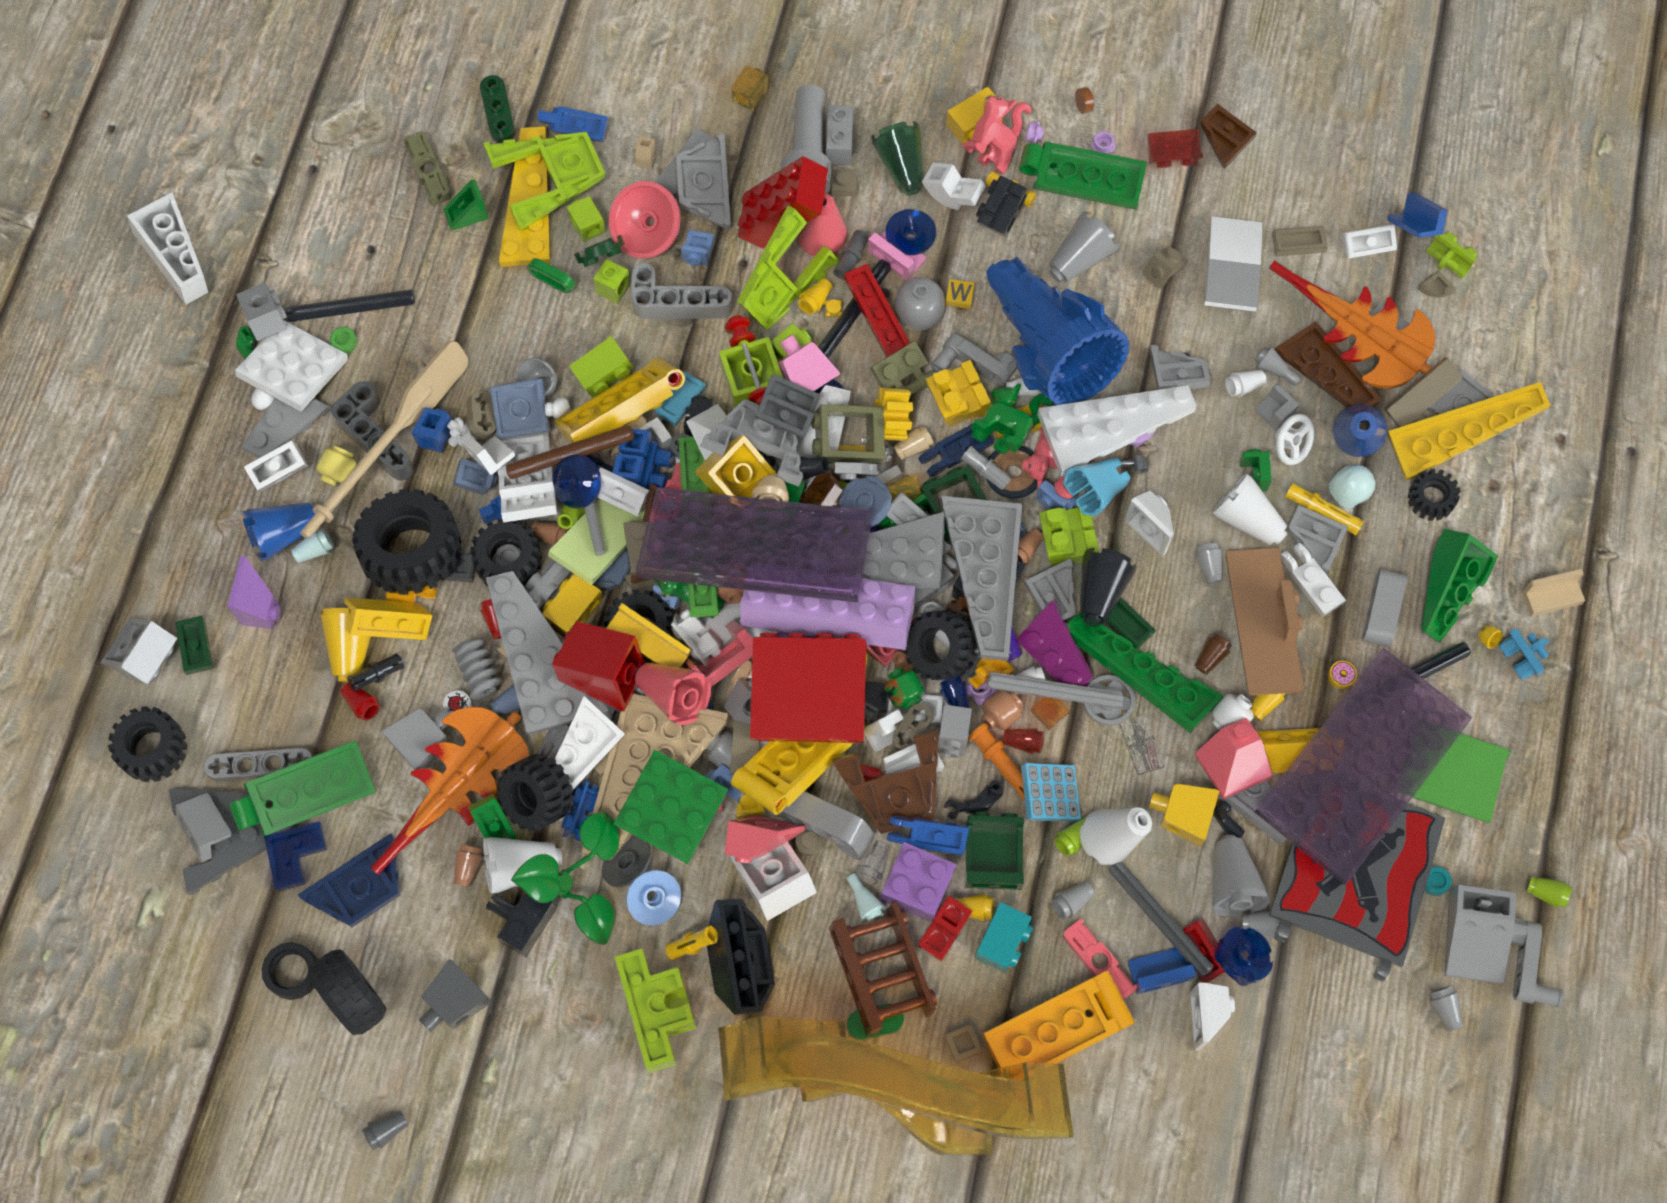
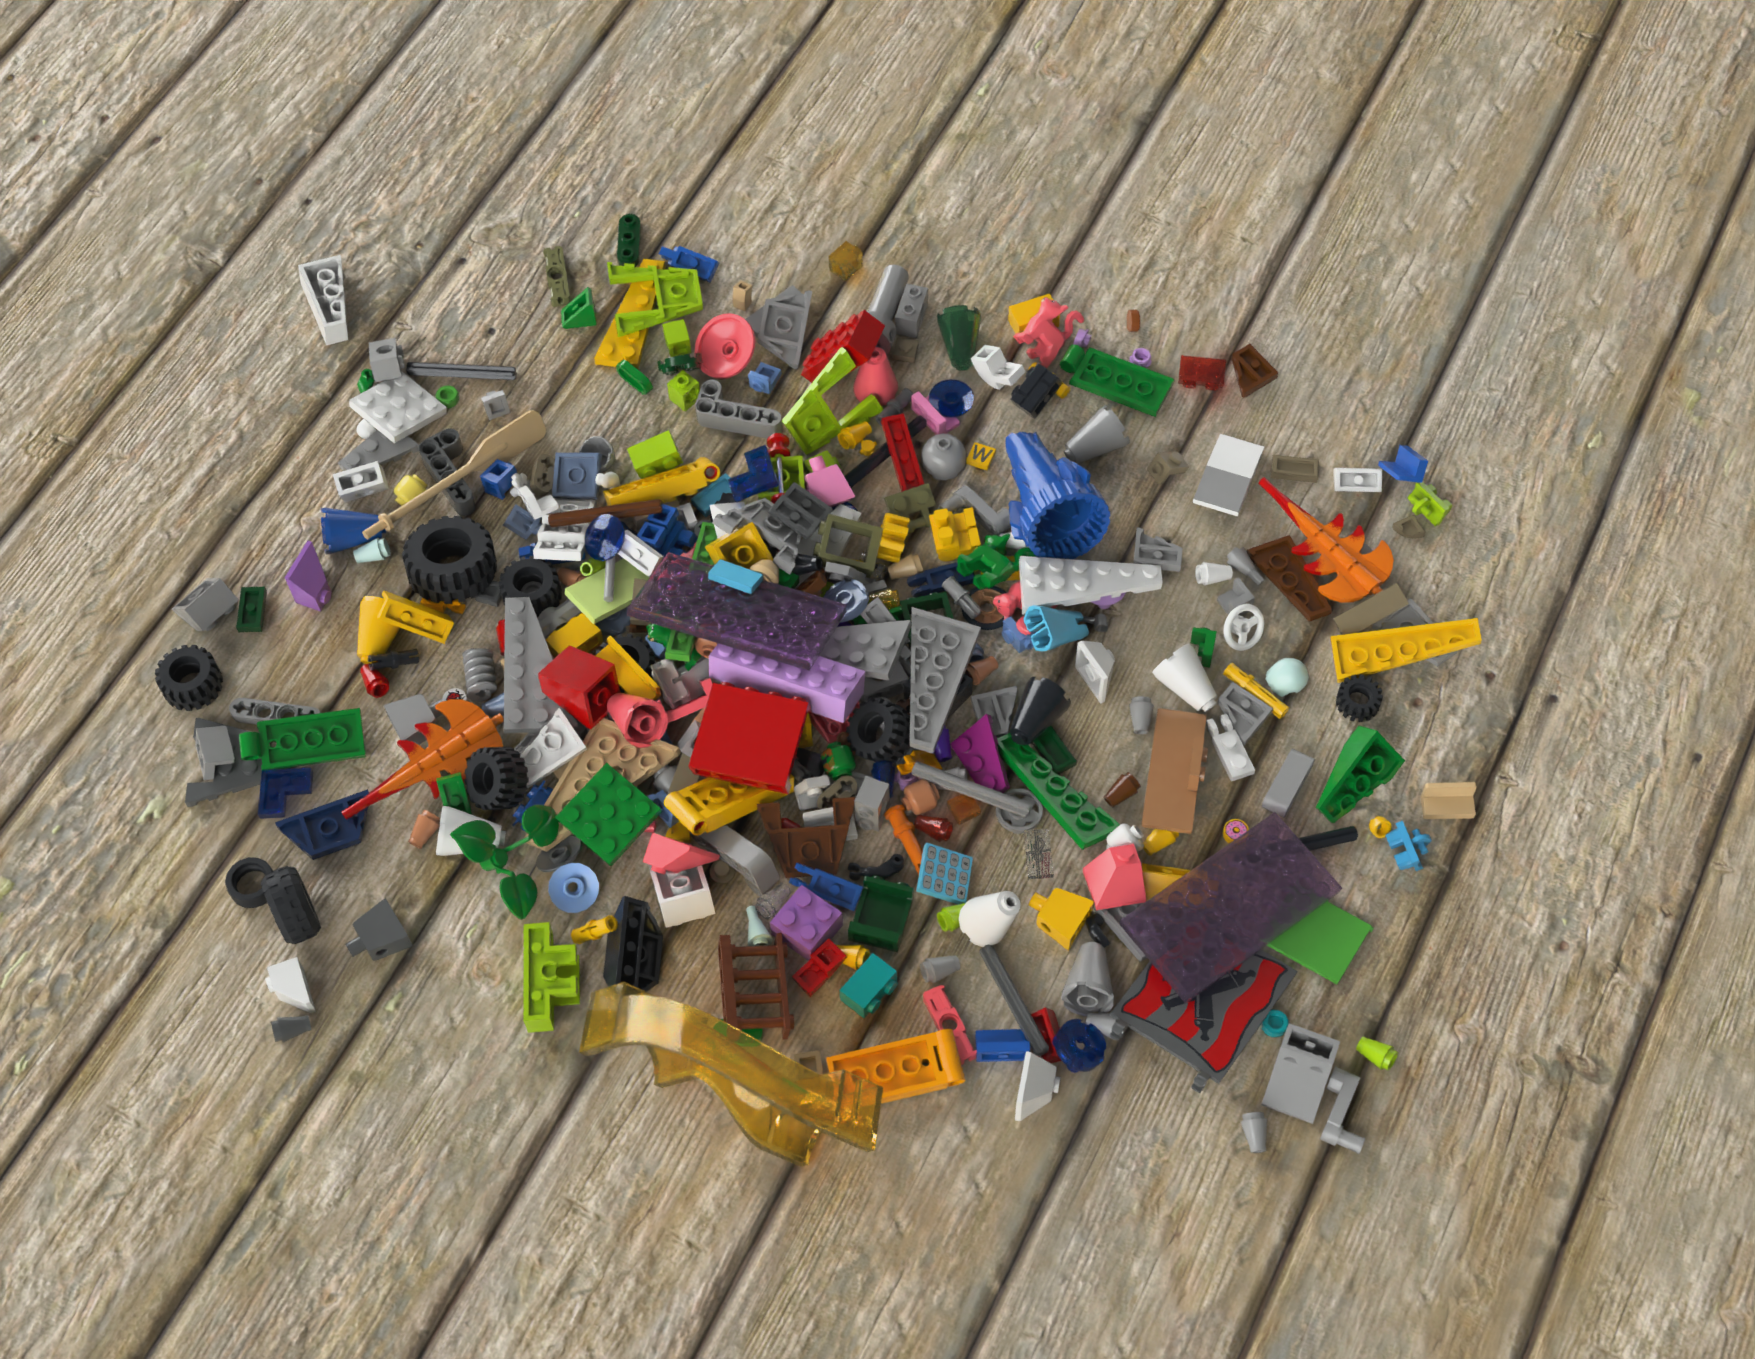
camera: 15 degrees right, 10 degrees down
black brick [486,893,557,958] -> none
lime hips [1039,507,1099,565] -> none
blue cone [1333,404,1387,457] -> none
none -> white slope [265,957,316,1013]
none -> light grey tile [481,390,511,420]
none -> medium azure tile [708,559,763,594]
none -> clear blue plate [728,445,779,502]

